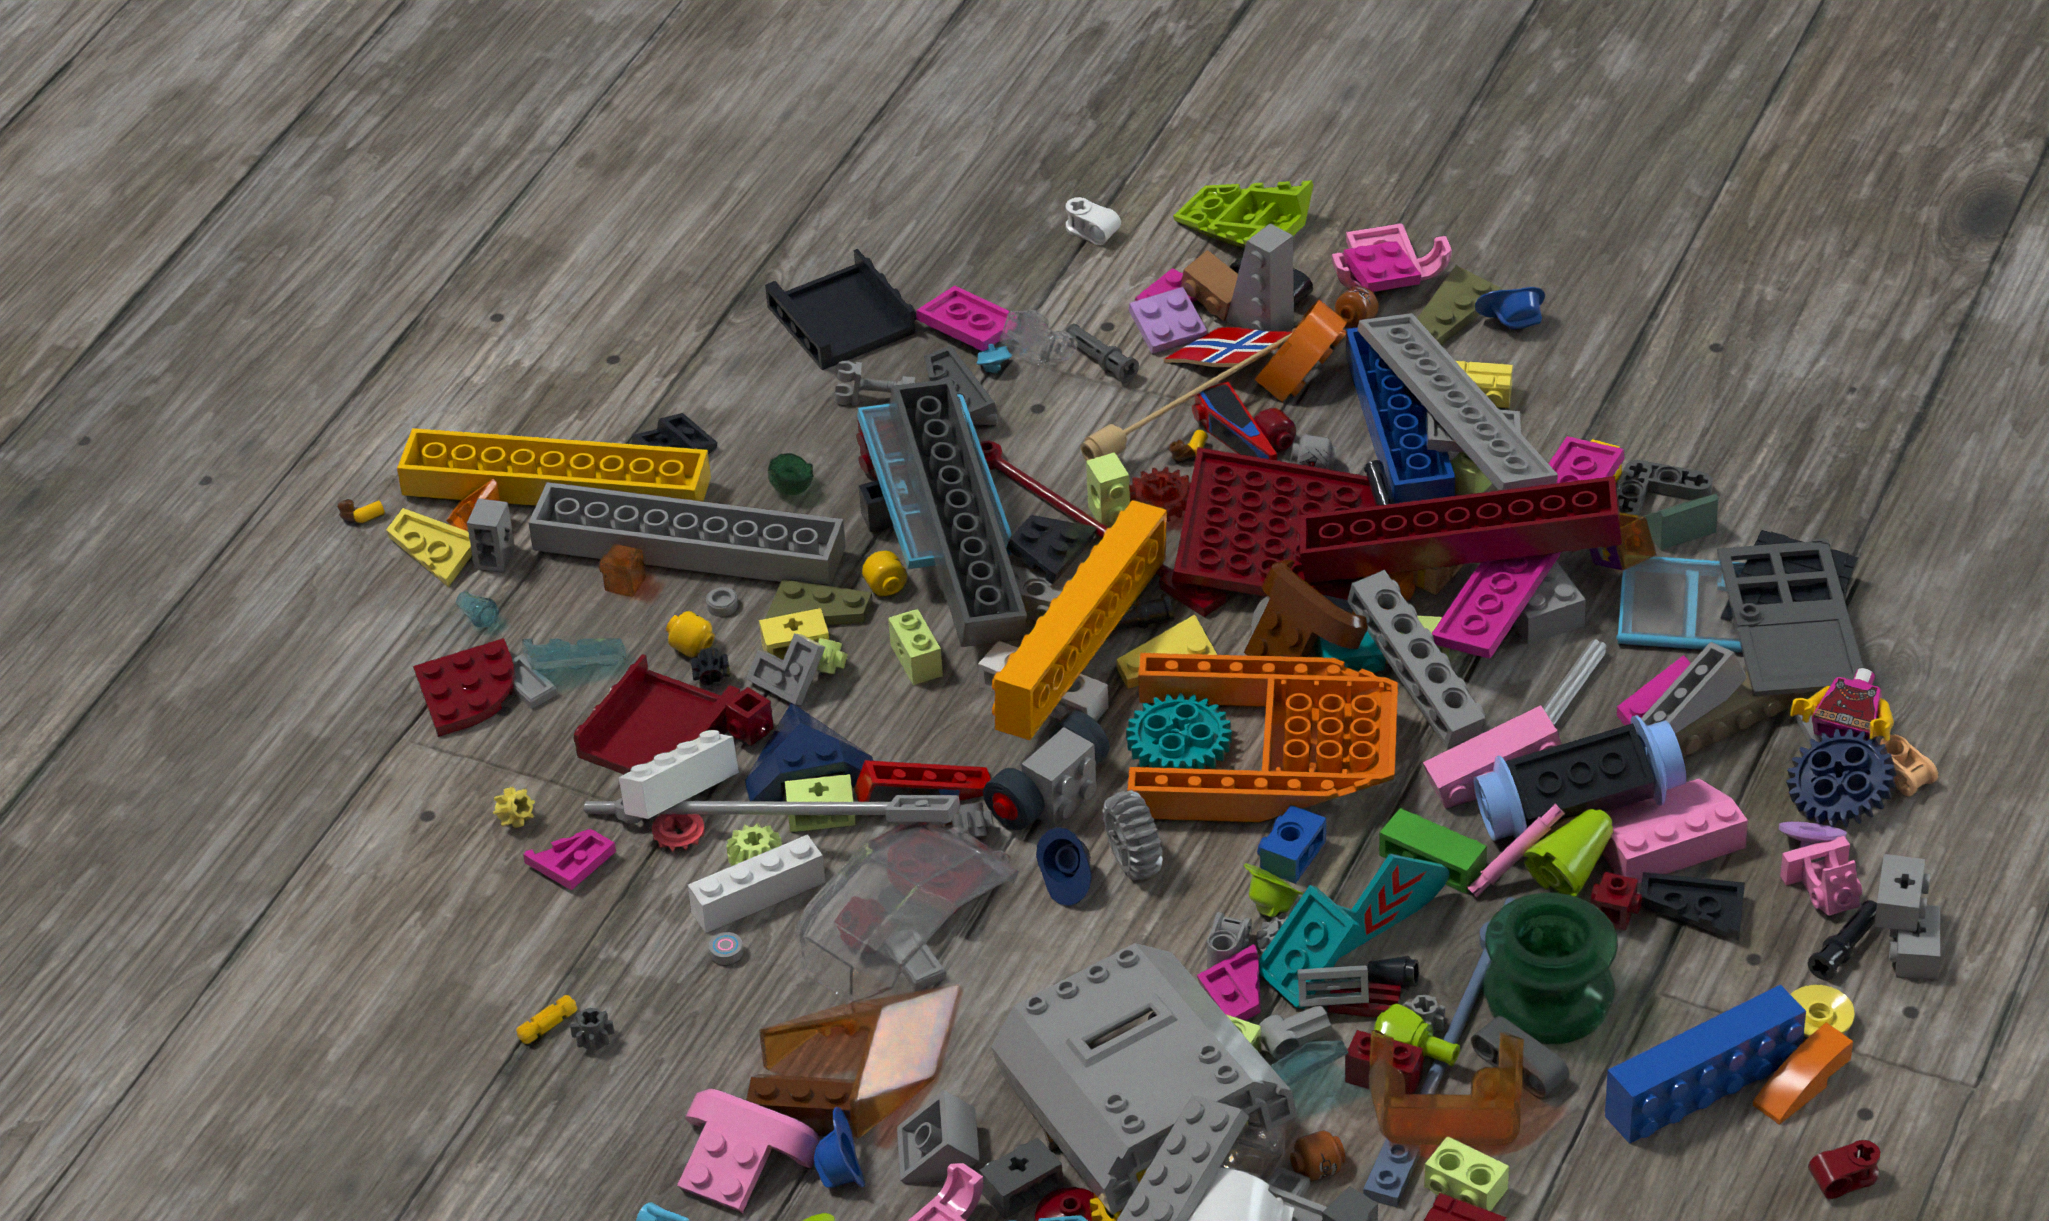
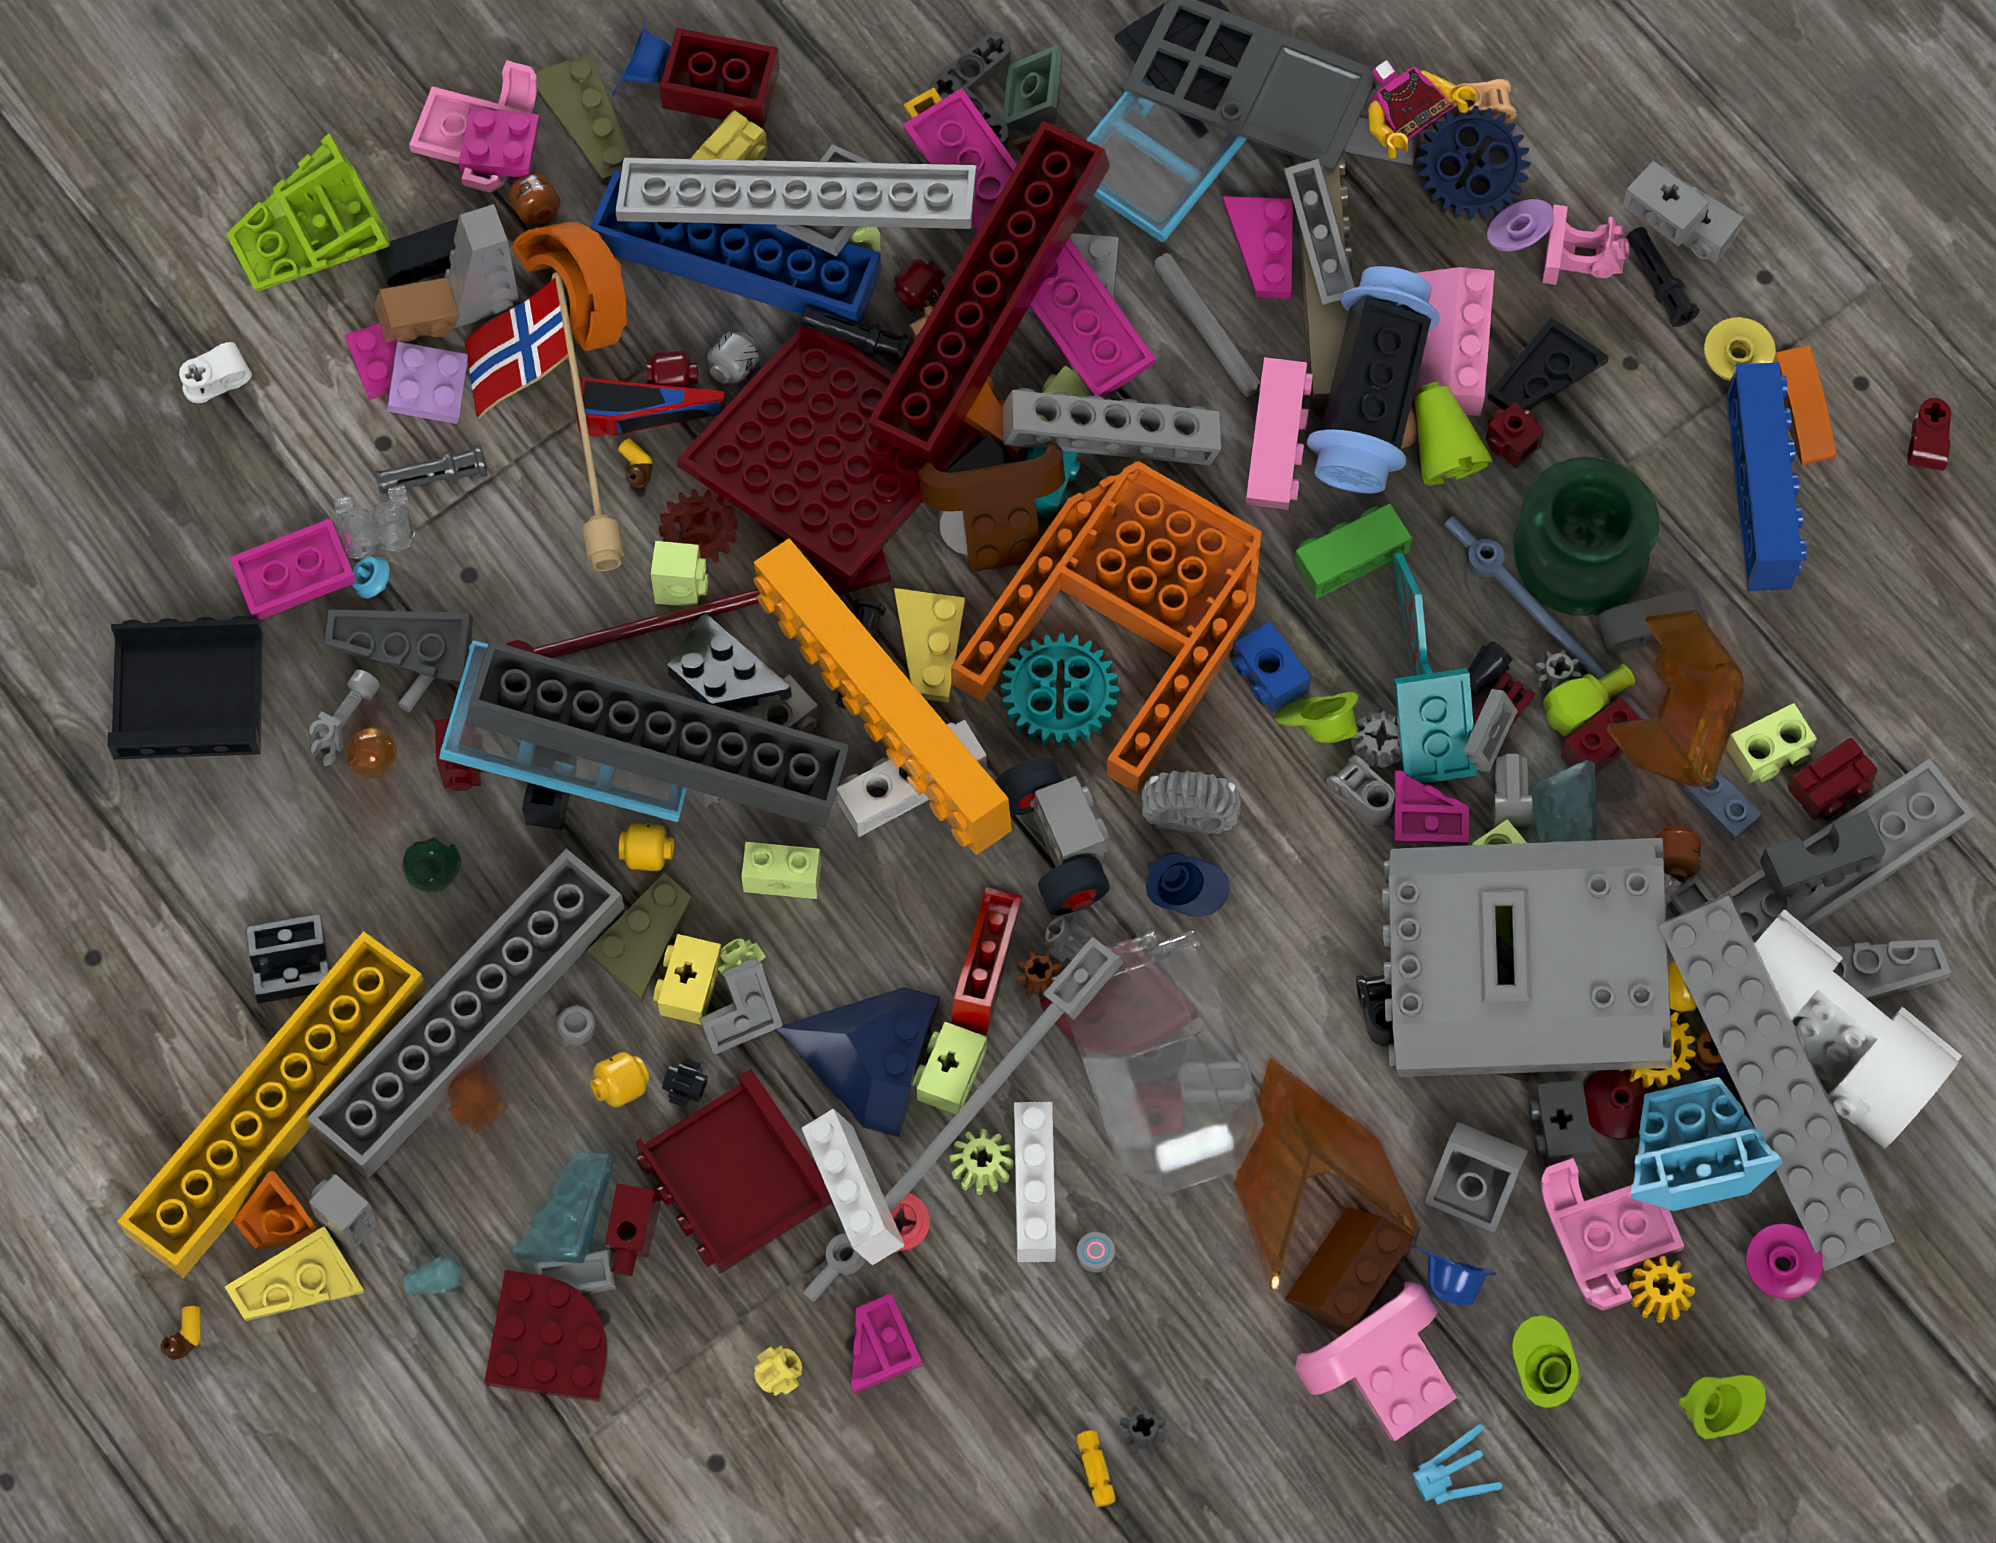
camera: 65 degrees left, 25 degrees up
dark red brick [725,687,774,746] -> none
bright pink piece [1467,804,1565,897] -> none
none -> clear orange piece [347,727,397,779]
none -> dark red torso [605,1183,662,1276]
none -> dark red brick [660,28,780,128]

